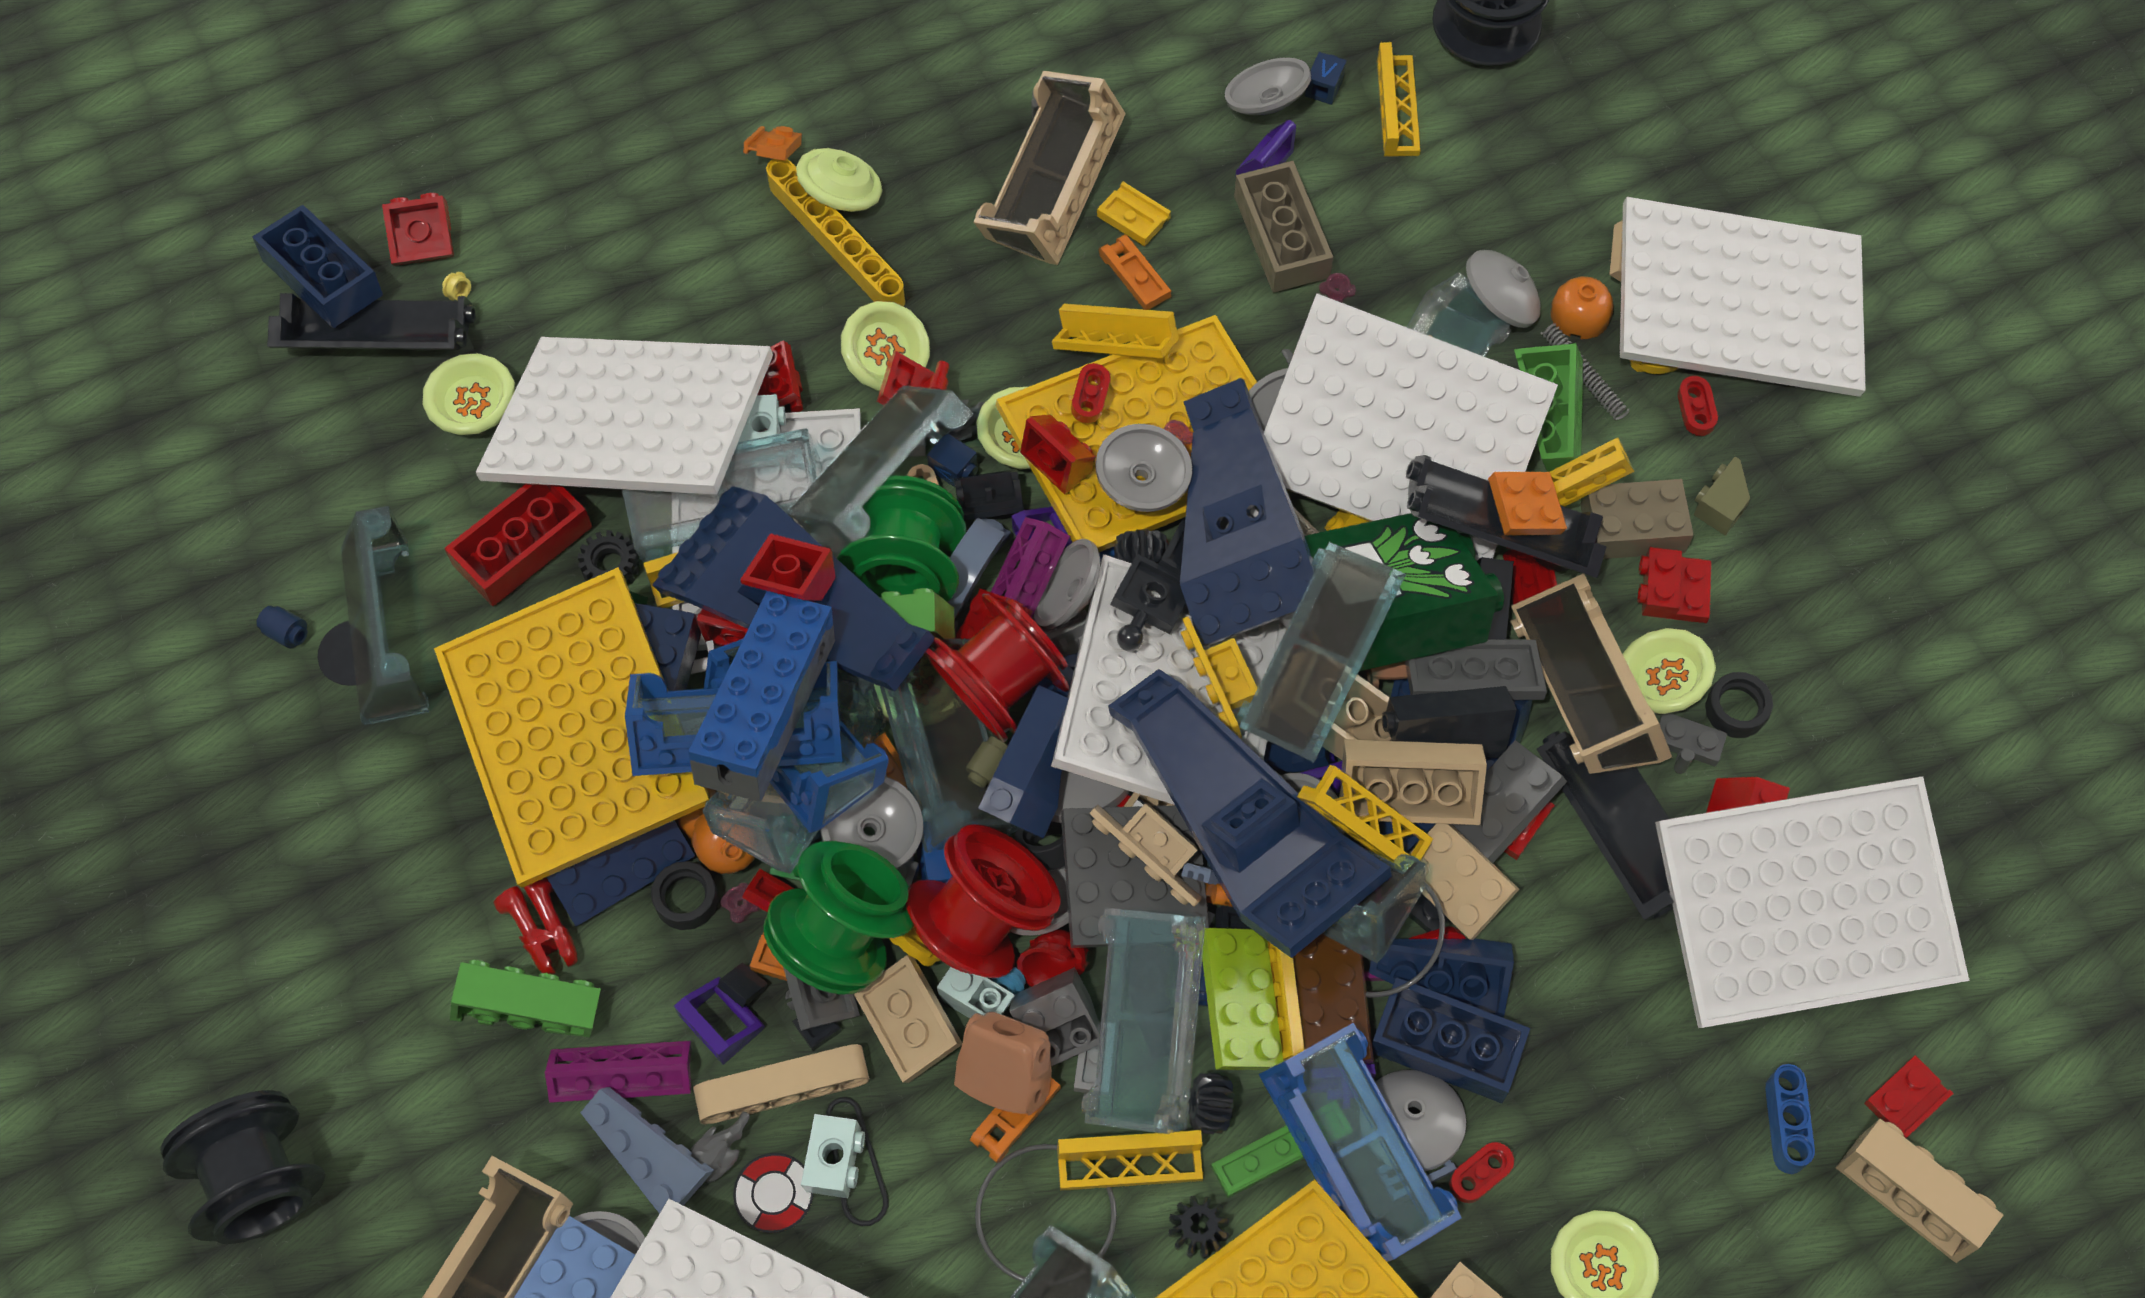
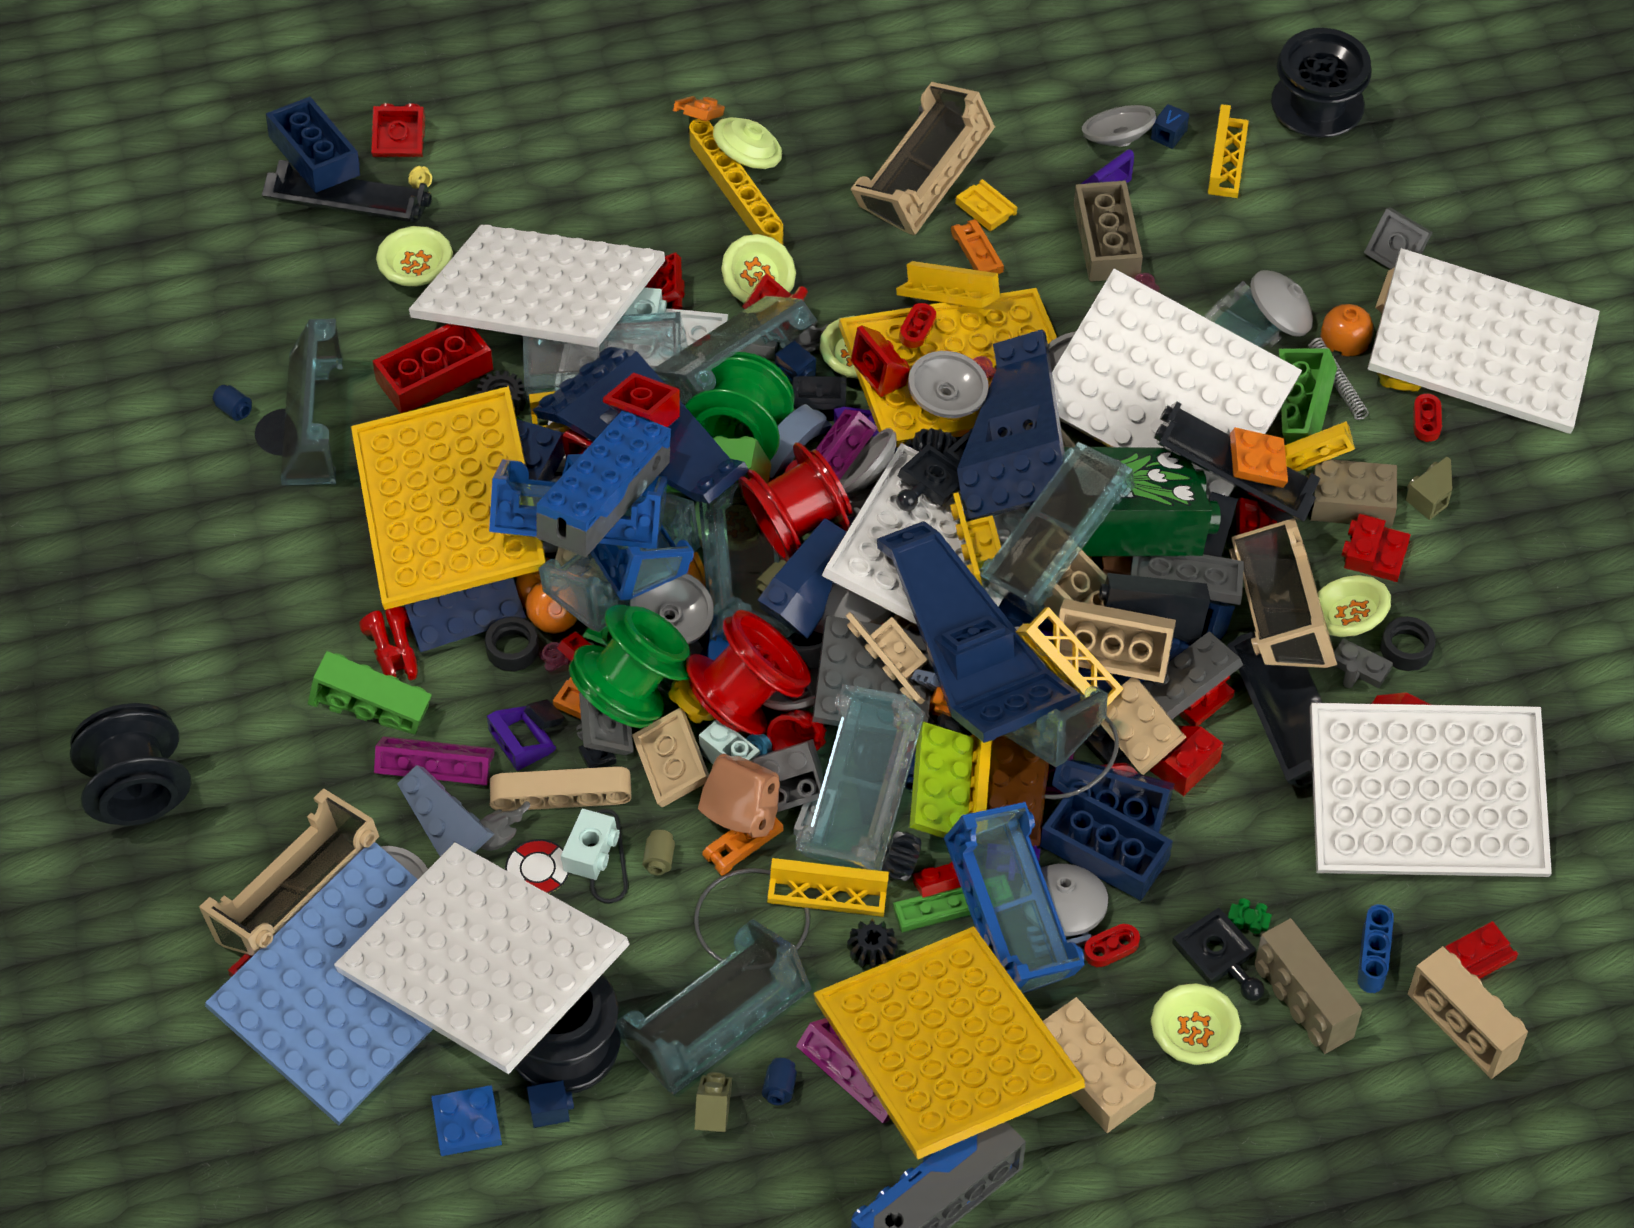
camera: 10 degrees right, 10 degrees down
none -> olive brick [643,830,675,875]
none -> red plate [912,862,961,898]
none -> red slope [1149,726,1223,797]
none -> black plate [1172,908,1264,1001]
none -> green piece [1228,898,1272,934]
none -> dark tan brick [1255,918,1362,1054]
none -> dark grey tile [1364,207,1433,269]

